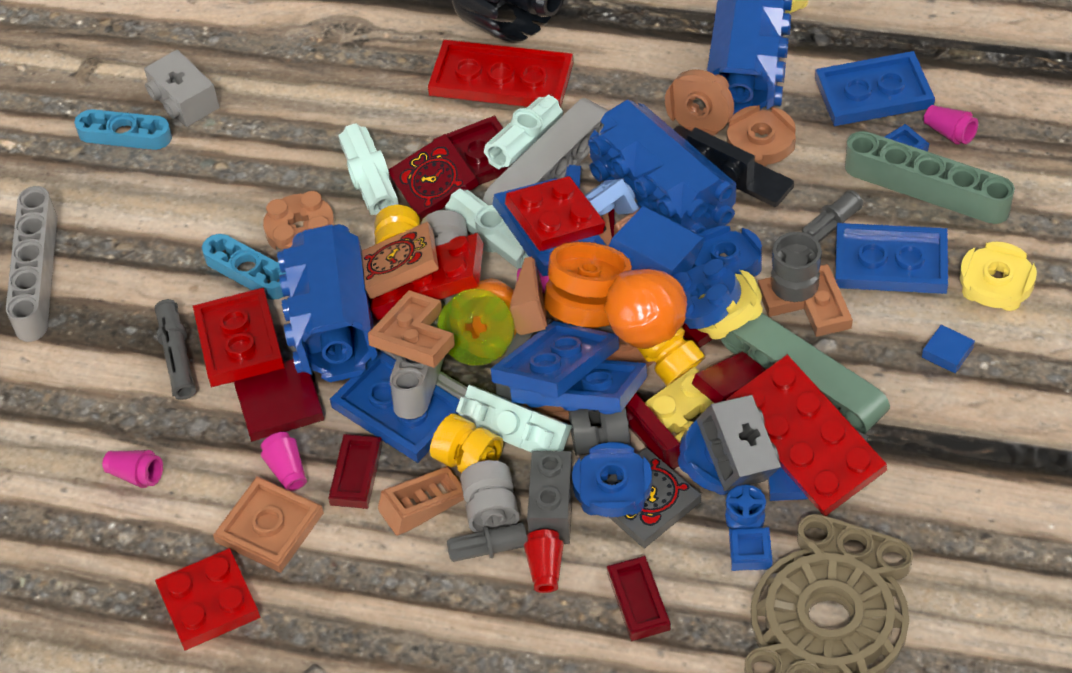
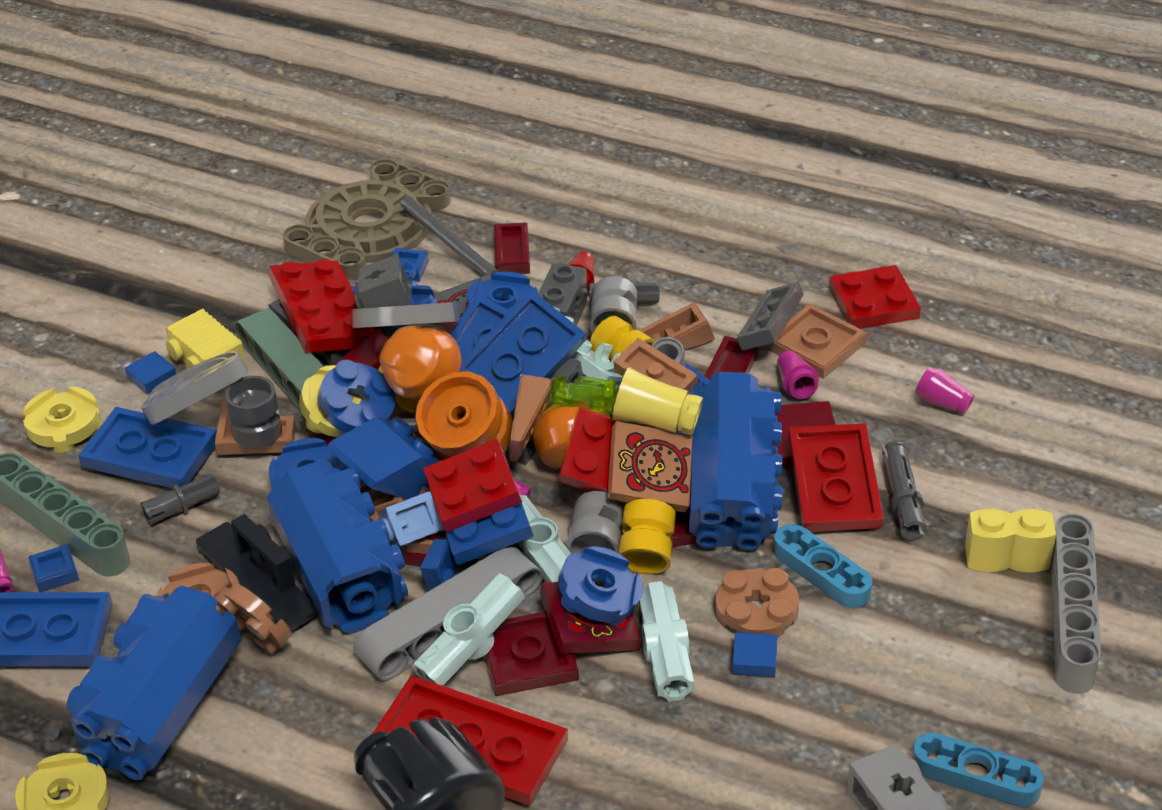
camera: 170 degrees left, 10 degrees down
none -> light grey beam [141,351,248,425]
none -> light yellow brick [165,309,246,368]
none -> light grey beam [351,302,460,328]
none -> dark grey bar [400,196,499,276]
none -> blue plate [558,546,643,626]
none -> light yellow plant [613,367,703,435]
none -> blue tile [732,632,778,677]
none -> dark grey plate [737,282,804,350]
none -> light yellow brick [965,509,1056,573]

